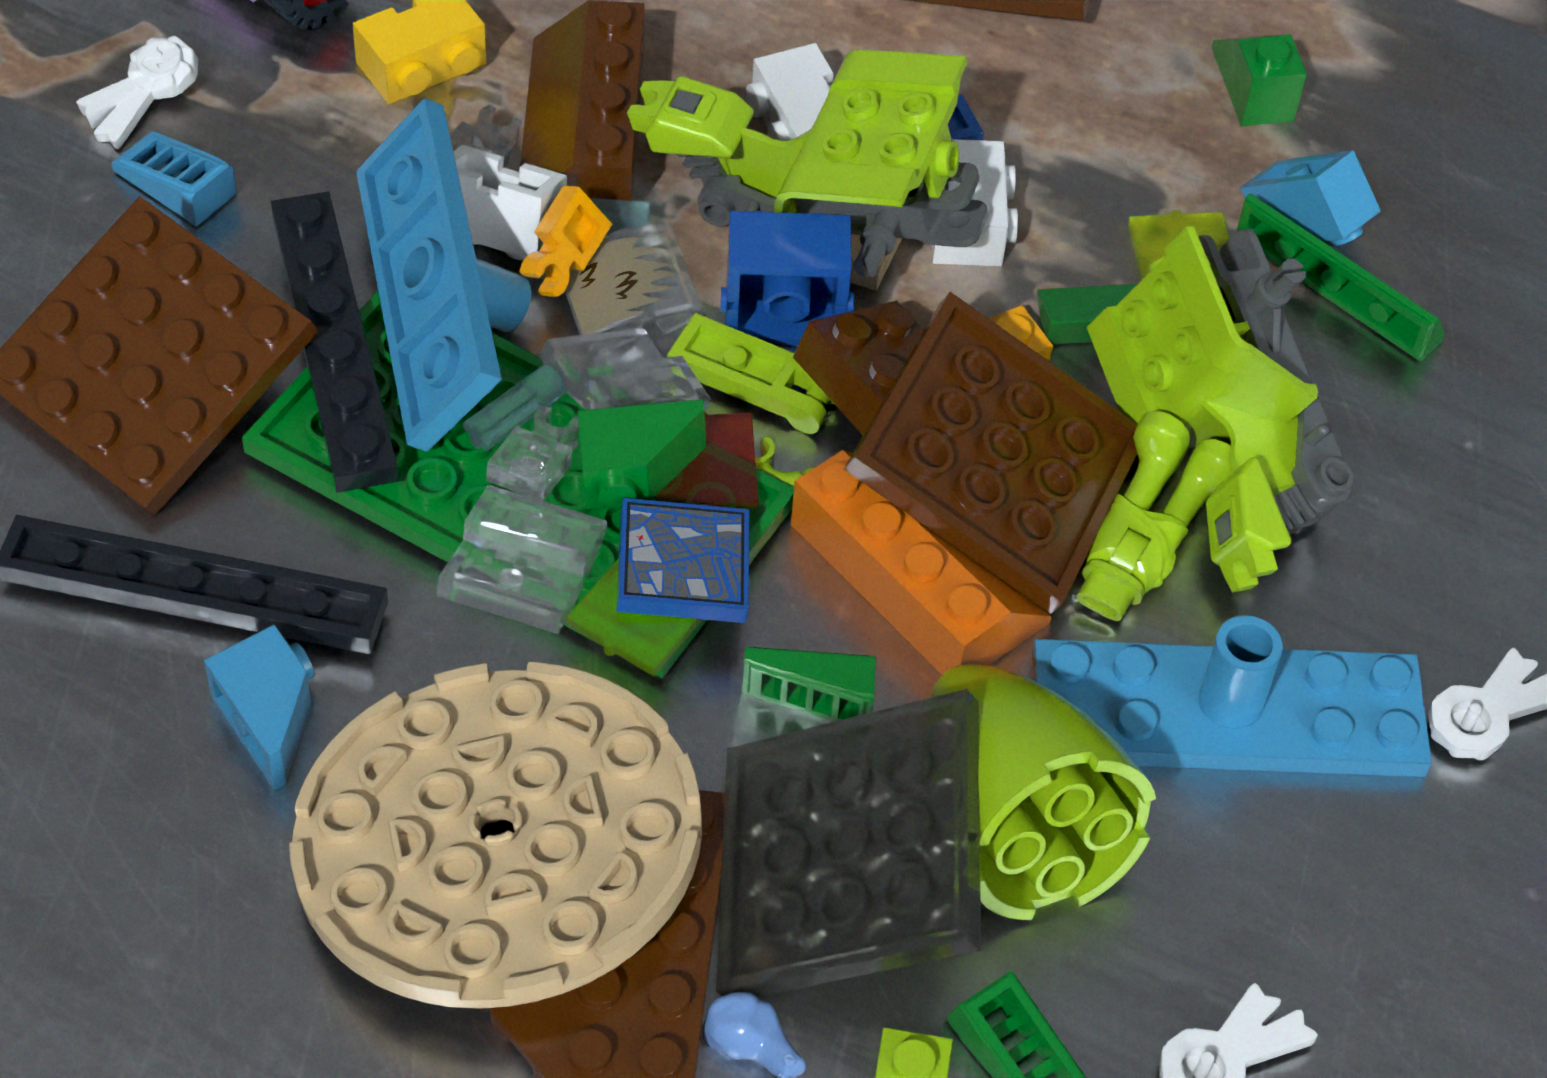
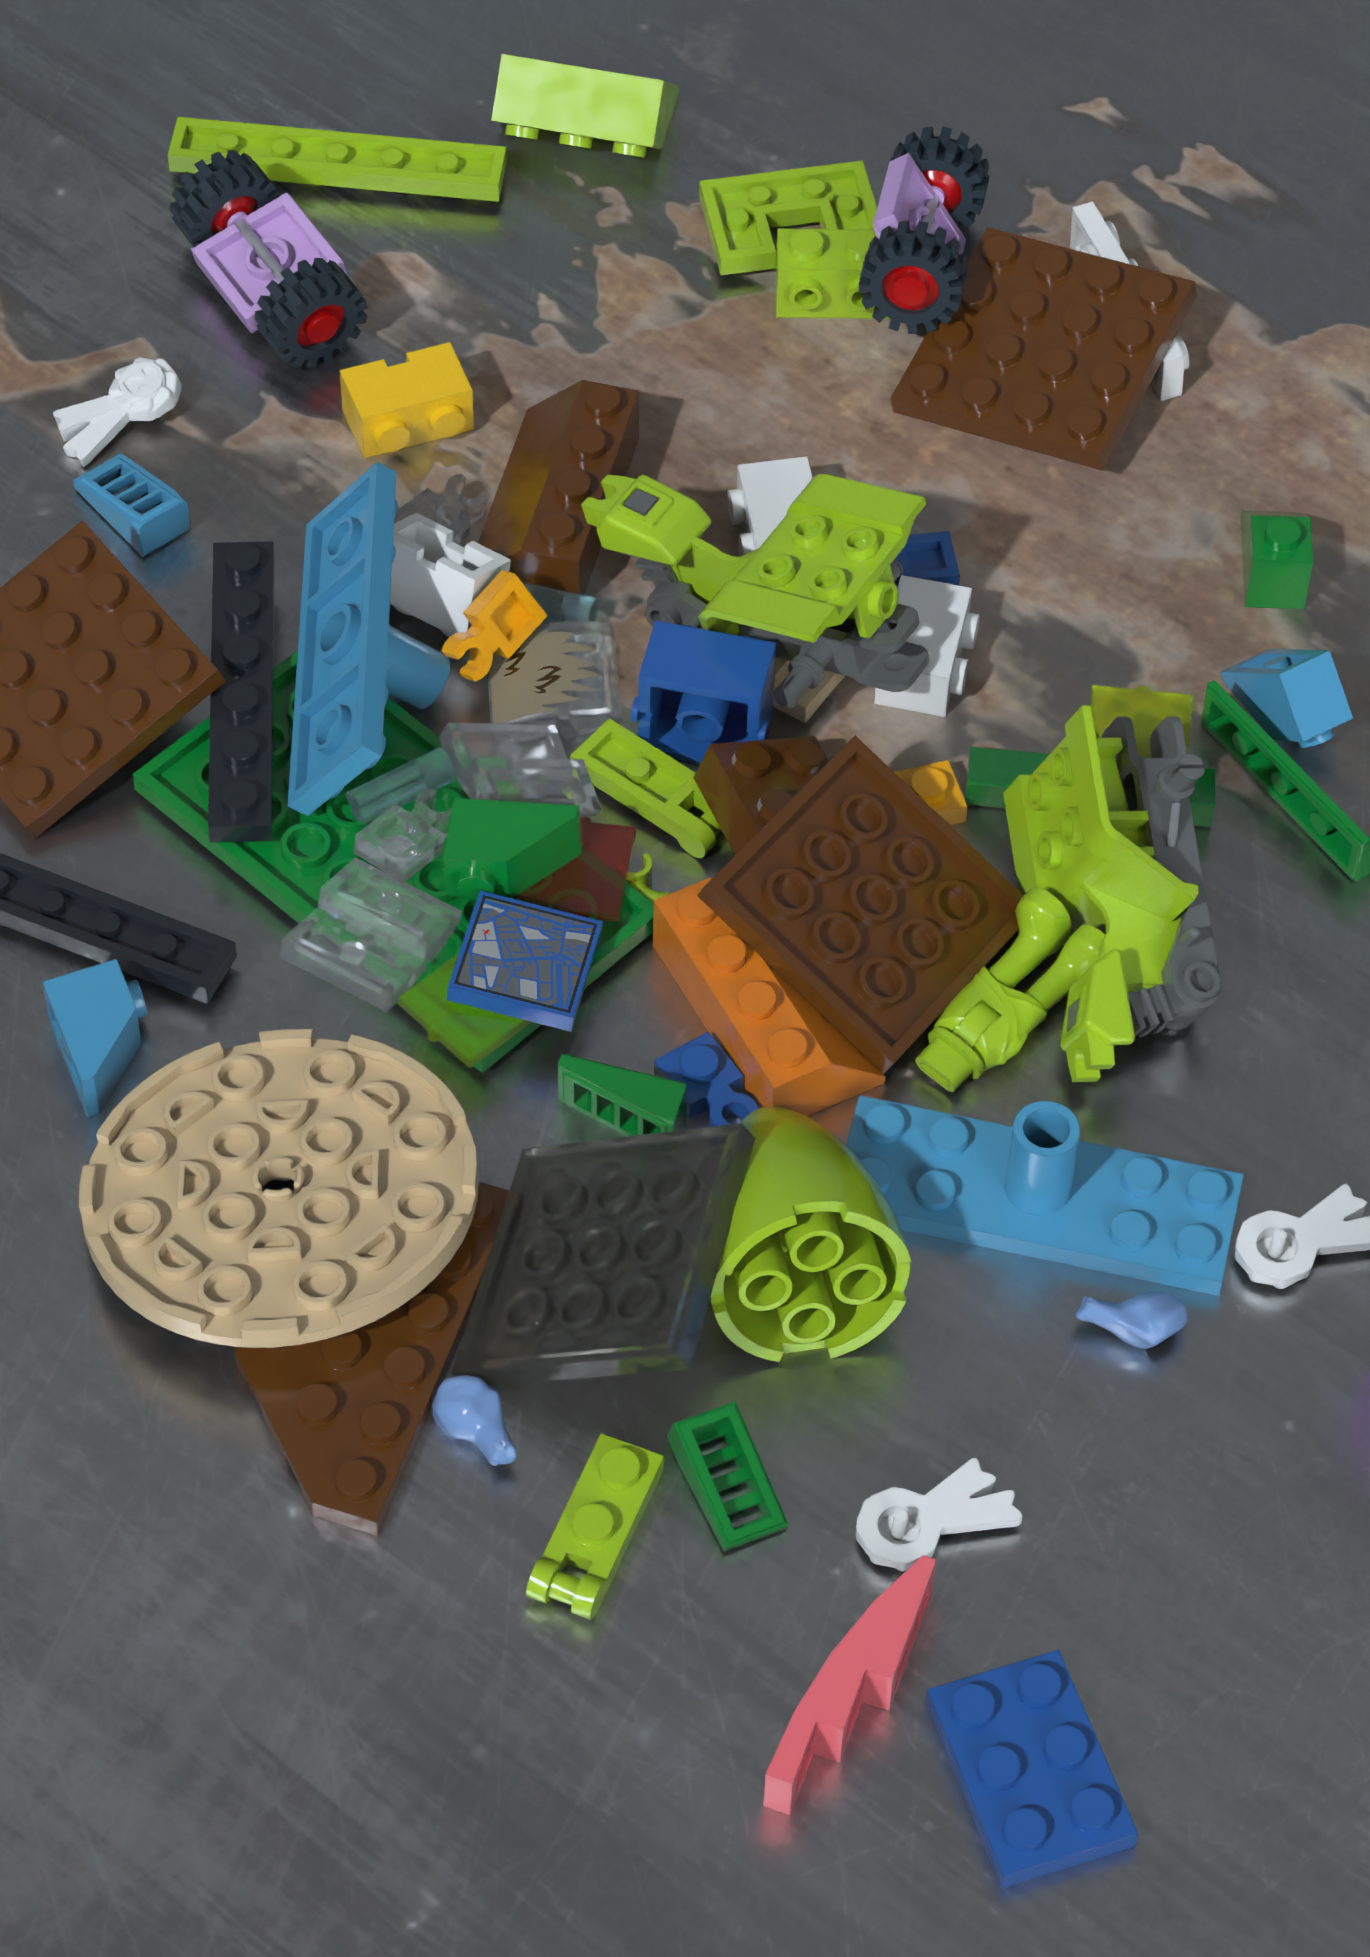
camera: 15 degrees right, 0 degrees up
none -> blue plate [654,1032,759,1146]
none -> medium blue animal [1075,1291,1188,1349]

